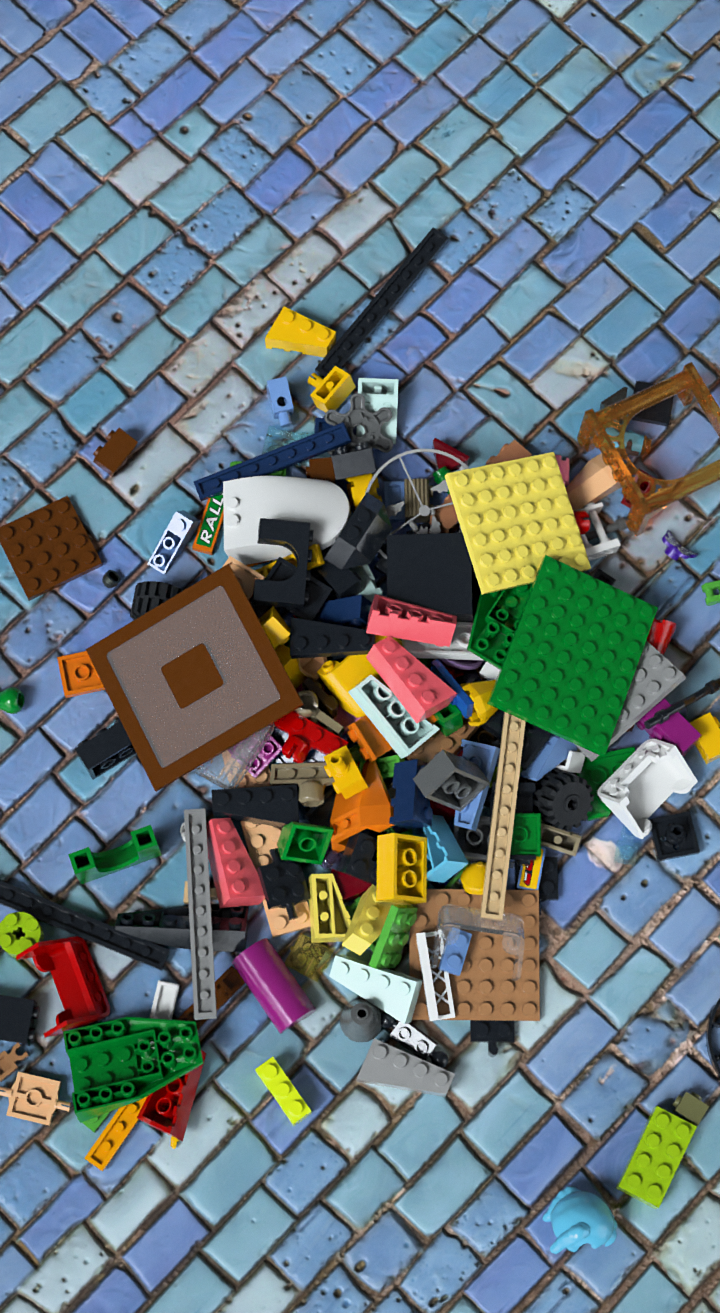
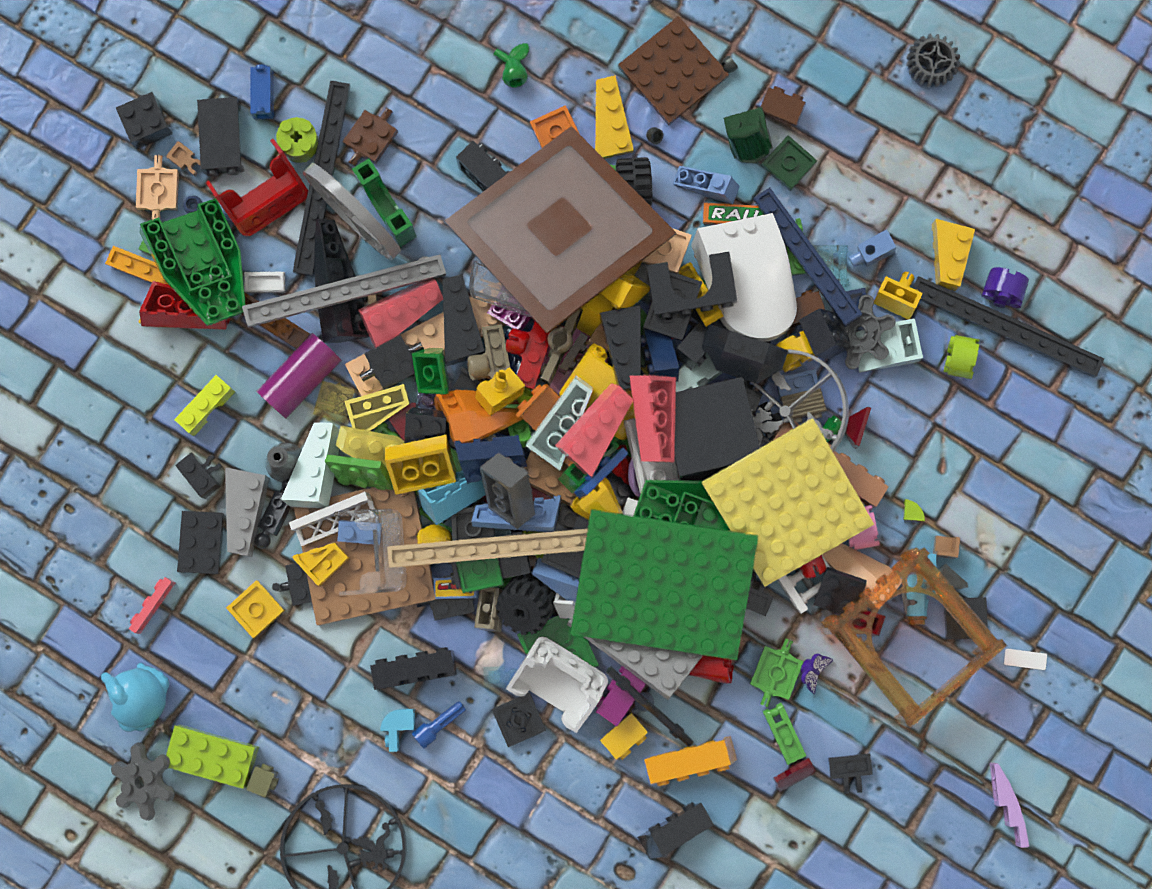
camera: 80 degrees right, 10 degrees up
none -> dark grey plate [111,742,175,821]
none -> coral plate [129,577,176,634]
none -> black brick [175,453,223,499]
none -> black plate [177,511,224,574]
none -> dark blue plate [183,196,203,214]
none -> yellow plate [226,580,285,638]
none -> yellow wing [292,543,349,586]
none -> light grey piece [303,163,401,261]
none -> reddish brown plate [342,107,398,167]
none -> black wedge [370,647,458,690]
none -> medium azure brick [380,708,416,752]
none -> blue piece [411,701,466,749]
none -> yellow wing [595,75,634,159]
none -> pearl dark grey hinge [721,55,738,73]
none -> dark green piece [723,107,773,163]
none -> bright green plate [750,638,804,707]
none -> dark green plate [761,135,818,191]
none -> black plate [813,567,867,619]
none -> lime tile [903,499,925,522]
none -> dark grey gear [906,33,960,87]
none -> medium nougat panel [933,535,960,559]
none -> lime brick [943,335,980,379]
none -> dark purple brick [982,267,1029,308]
none -> white sticker [1004,649,1047,670]

